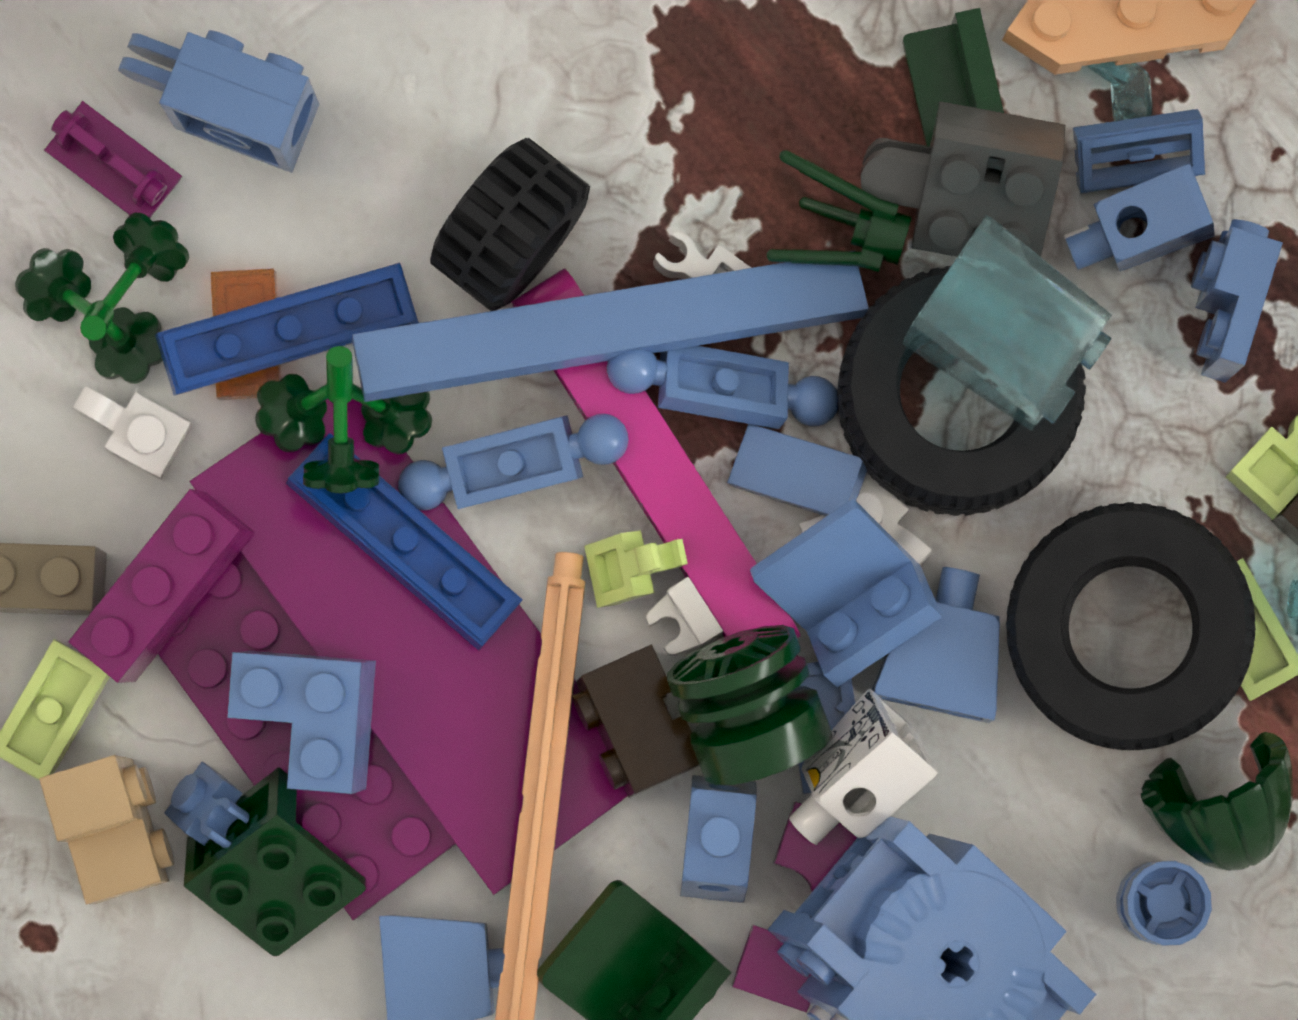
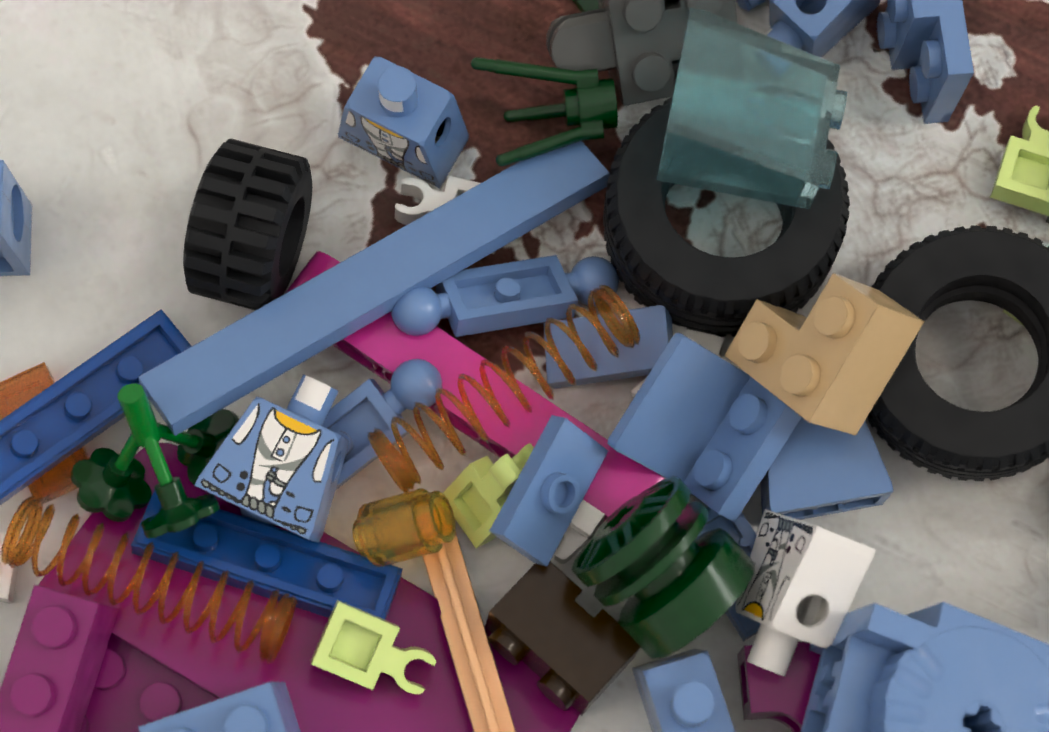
camera: 25 degrees left, 10 degrees down
none -> clear orange piece [1,496,297,664]
none -> torso [194,374,349,543]
none -> yellowish green plate [310,600,437,695]
none -> medium blue torso [338,56,469,188]
none -> clear yellow brick [352,488,456,567]
none -> clear orange piece [368,285,641,493]
none -> medium blue plate [489,415,608,566]
none -> tan brick [724,273,924,436]

